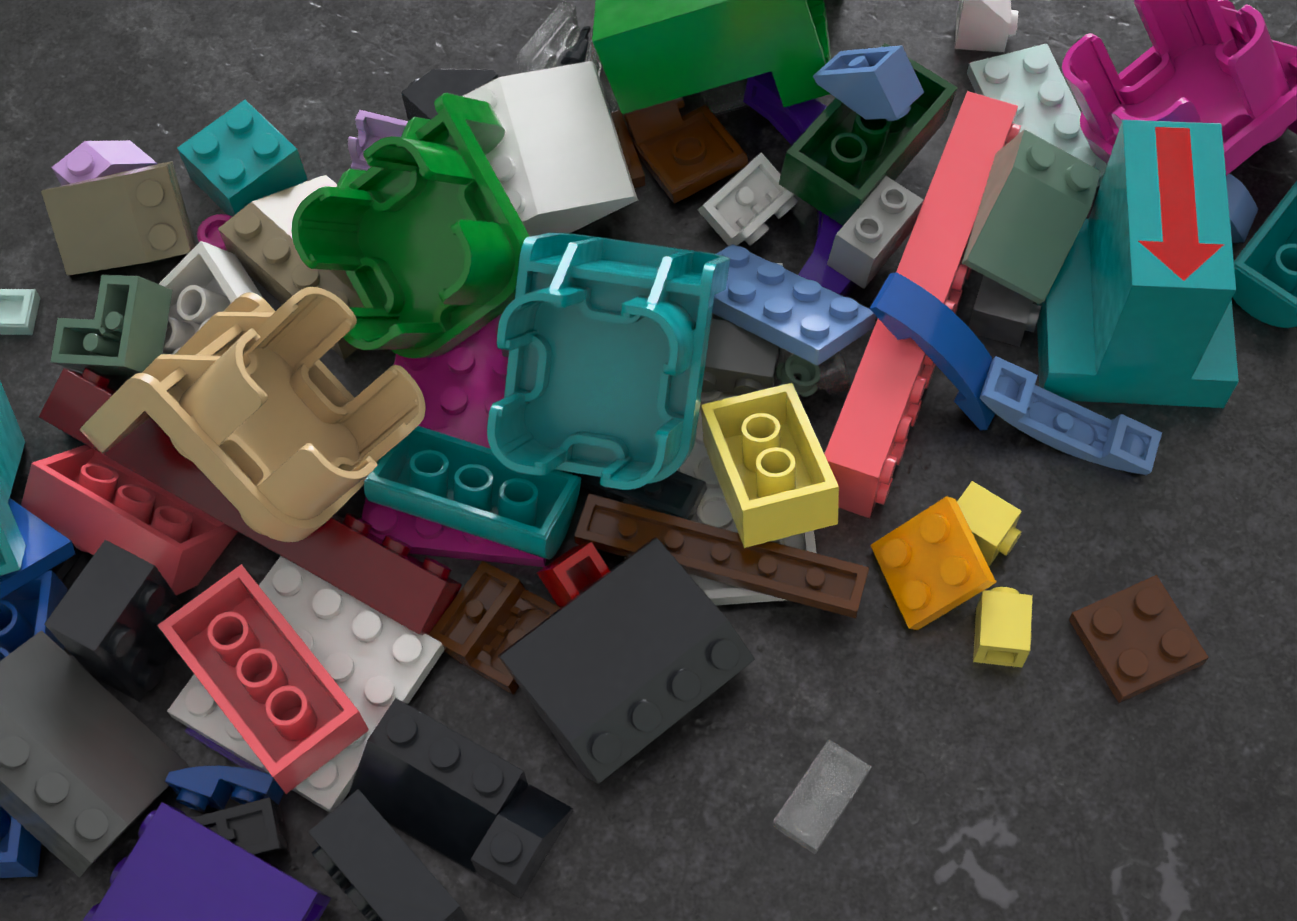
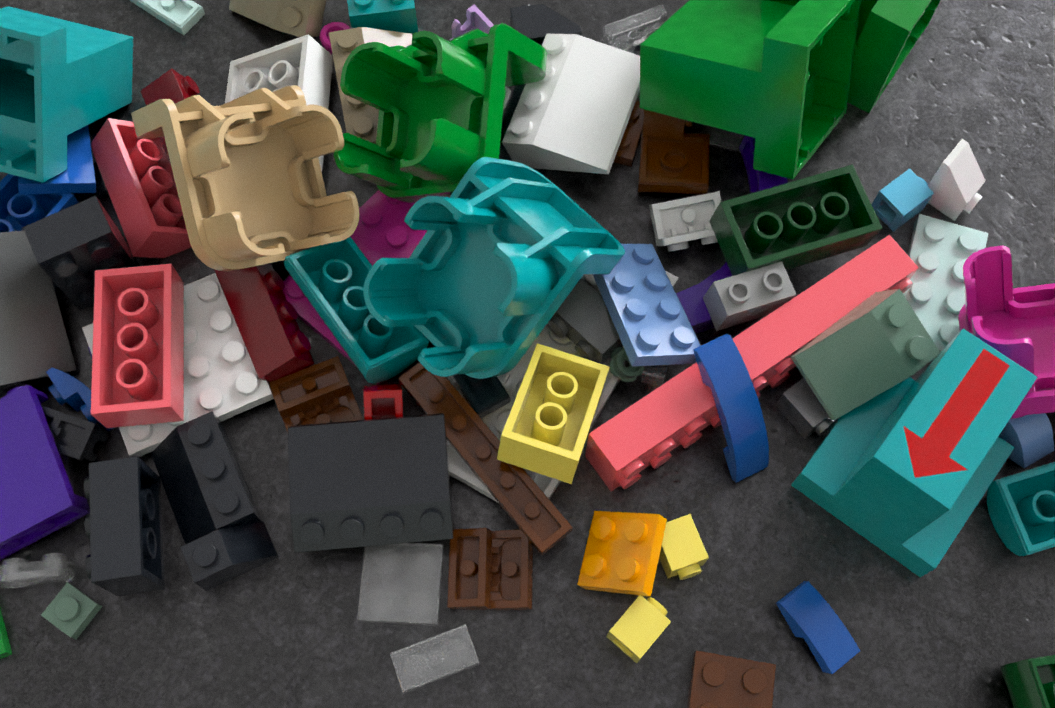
camera: 30 degrees right, 5 degrees up
sand green brick [51,275,173,376] -> none
medium blue slope [813,45,924,121] -> none
medium blue slope [980,356,1162,475] -> none
none -> clear plate [357,543,444,626]
none -> reddish brown slope [447,528,533,610]
none -> blue slope [776,581,860,674]
none -> medium azure brick [872,168,934,232]

